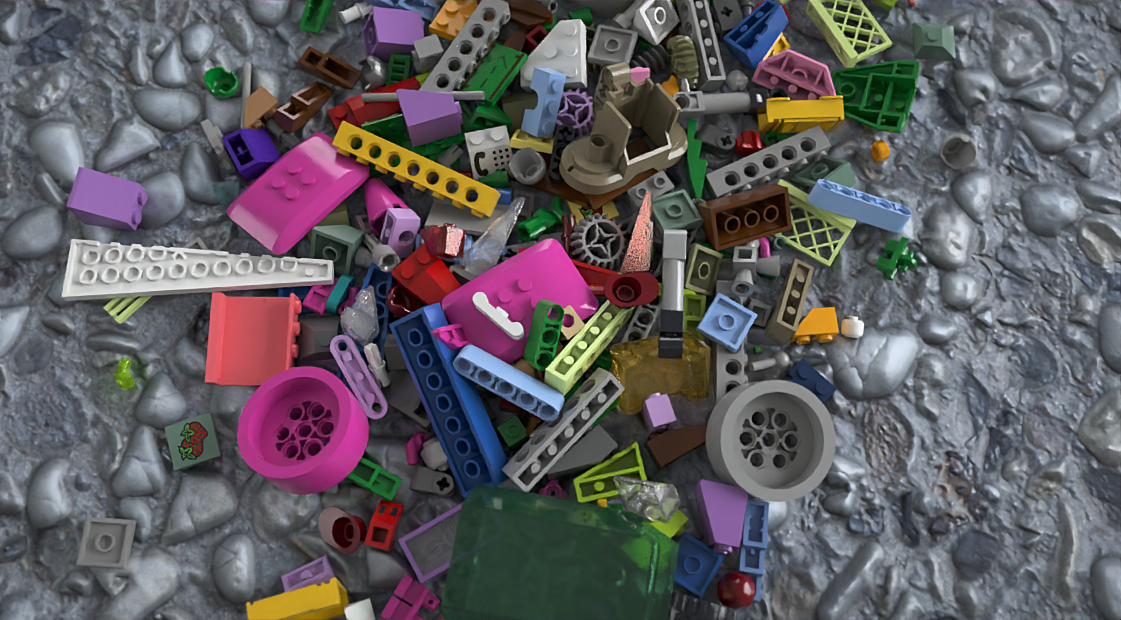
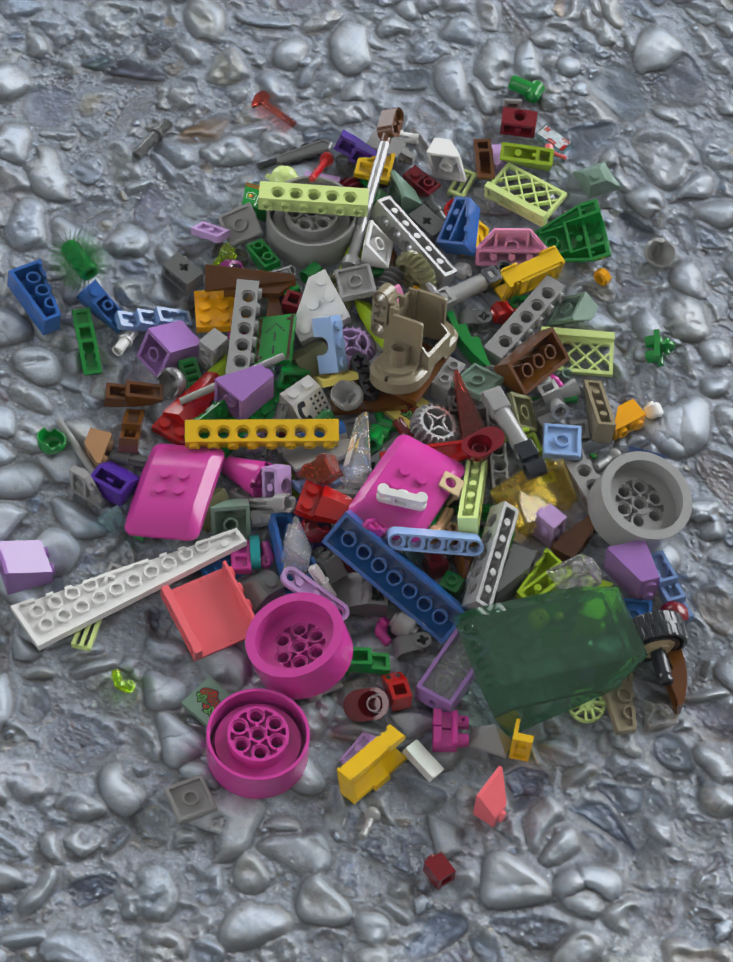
camera: 30 degrees left, 15 degrees down
green beam [524,299,564,371] -> none
light blue beam [807,179,912,233] -> none
none -> dark pink wheel [206,688,310,799]

